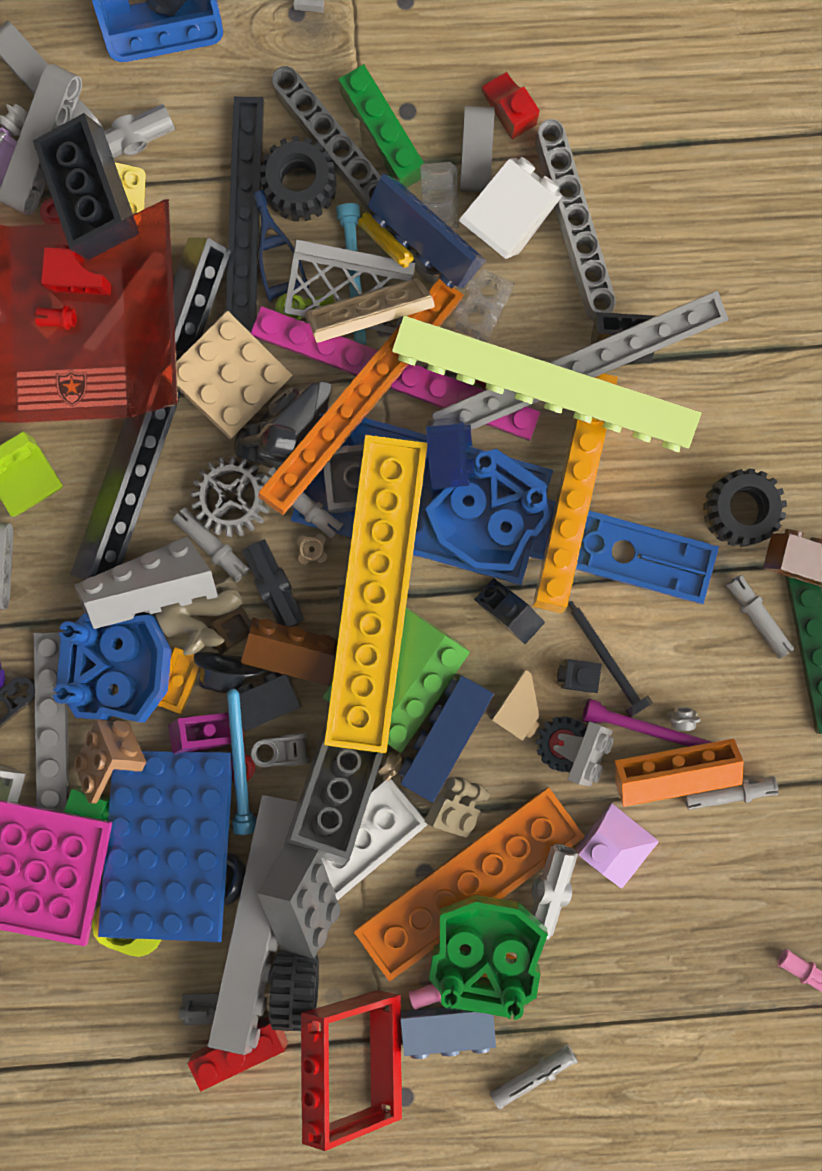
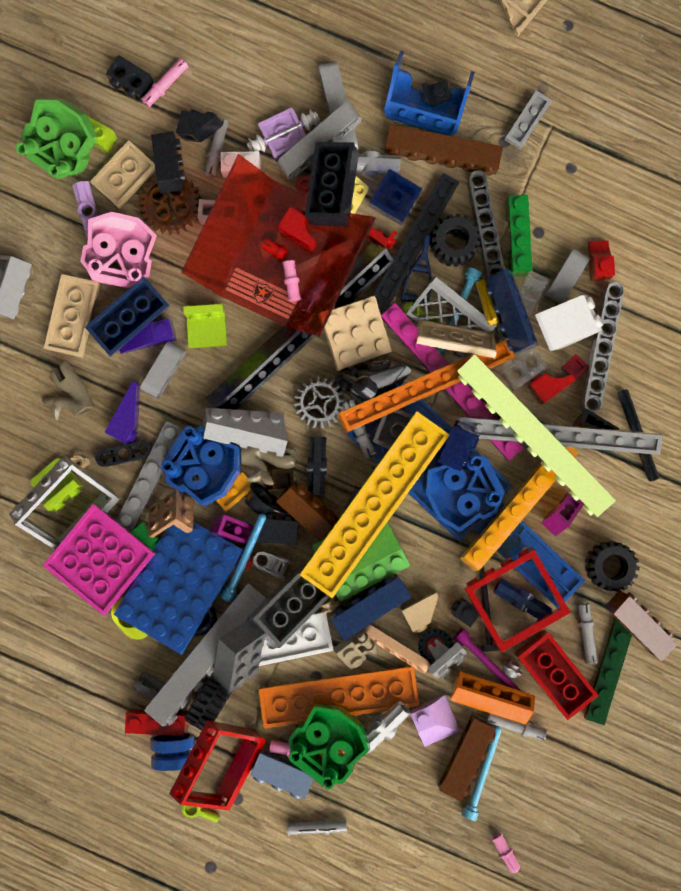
camera: 25 degrees right, 0 degrees up
light grey pin [172,507,250,582] -> none
tan plate [297,534,327,565] -> none
black slope [474,578,545,645] -> none
none -> blue wheel [150,732,195,771]
none -> lime plate [181,805,220,823]
none -> bright pink pin [282,260,301,302]
none -> light nougat beam [360,624,430,673]
none -> red bracket [366,227,397,249]
none -> clear blue brick [368,169,423,226]
none -> reddish brown brick [385,124,503,176]
none -> reddish brown brick [438,715,496,801]
none -> medium azure piece [461,726,501,821]
none -> red window [464,548,571,652]
none -> dark blue piece [493,578,553,619]
none -> red brick [514,630,599,720]
none -> red arch [527,373,576,405]
none -> magenta arch [541,492,584,536]
none -> dark red plate [561,354,589,380]
none -> black axle [618,389,659,482]

